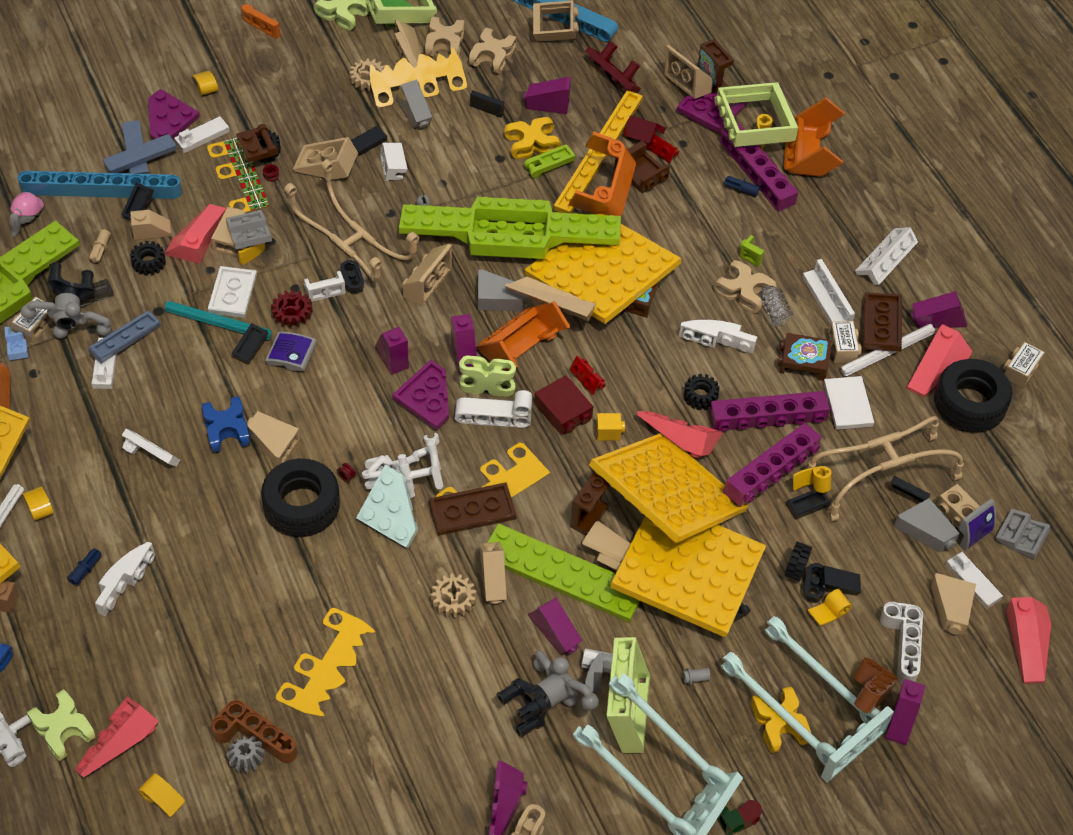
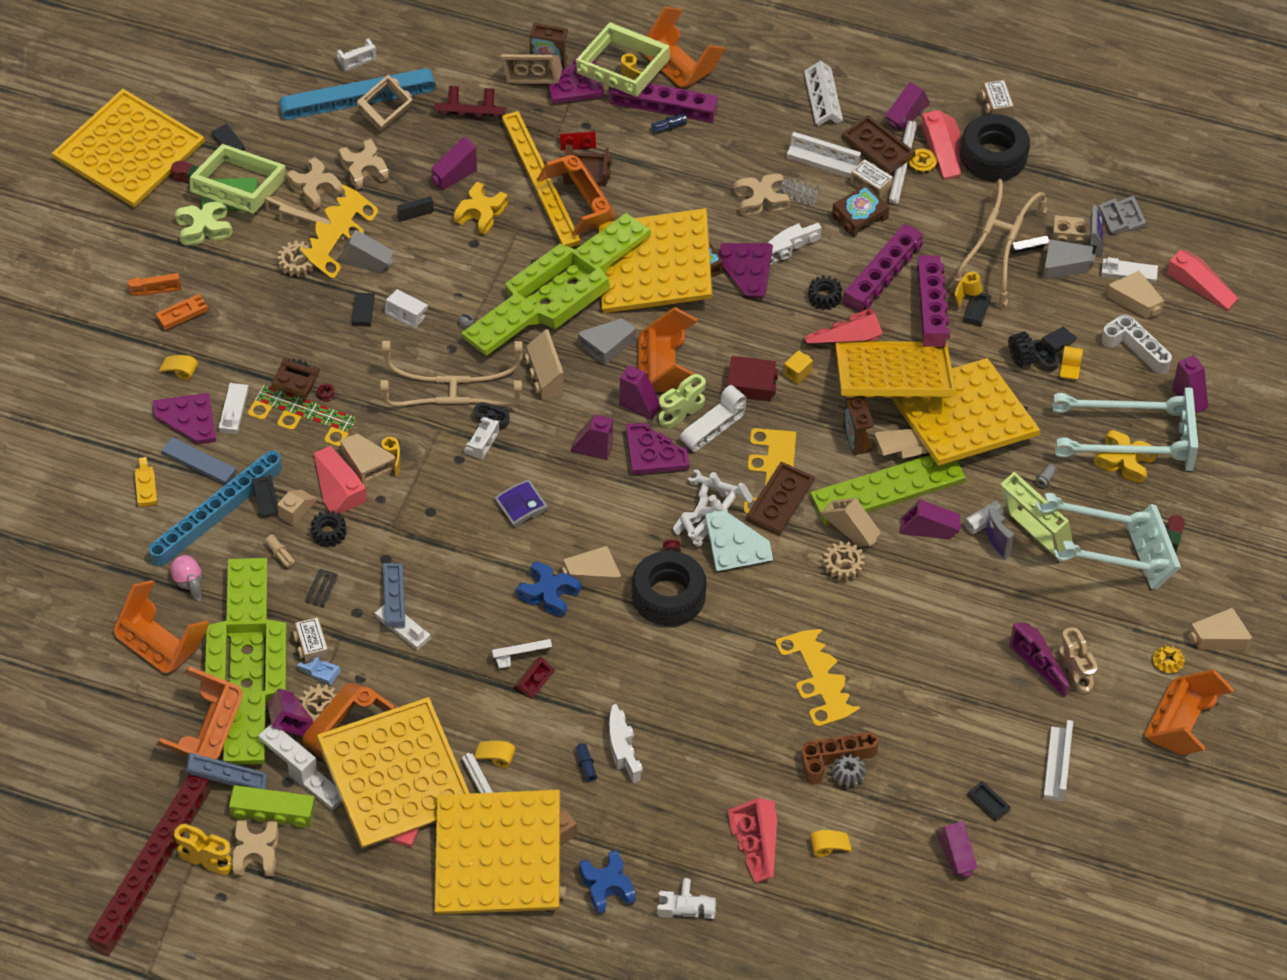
camera: 45 degrees left, 0 degrees up
wheel [21,262,112,339] -> none
yellowish green piece [27,689,96,761] -> none
sand blue tile [103,134,177,173] -> none
teal axle [164,301,272,340] -> none
white tile [208,266,257,318] -> none
light grey slope [226,210,272,249] -> none
black tile [231,323,269,365] -> none
dark red gear [271,290,313,327] -> none
tan slope [293,137,358,179] -> none
wheel [496,650,599,738] -> none
tan wedge [504,277,596,322] -> none
lime plate [523,144,575,178] -> none
red hinge [569,355,606,395] -> none
dark red panel [623,115,666,144] -> none
lime bracket [740,235,764,267] -> none
white tile [823,376,874,430] -> none
dark orange beam [853,657,898,714] -> none
none -> yellow hinge [135,457,158,507]
none -> orange hinge [156,294,209,330]
none -> dark red slope [513,657,555,699]
none -> magenta plate [719,243,773,298]
none -> yellow gear [908,149,937,173]

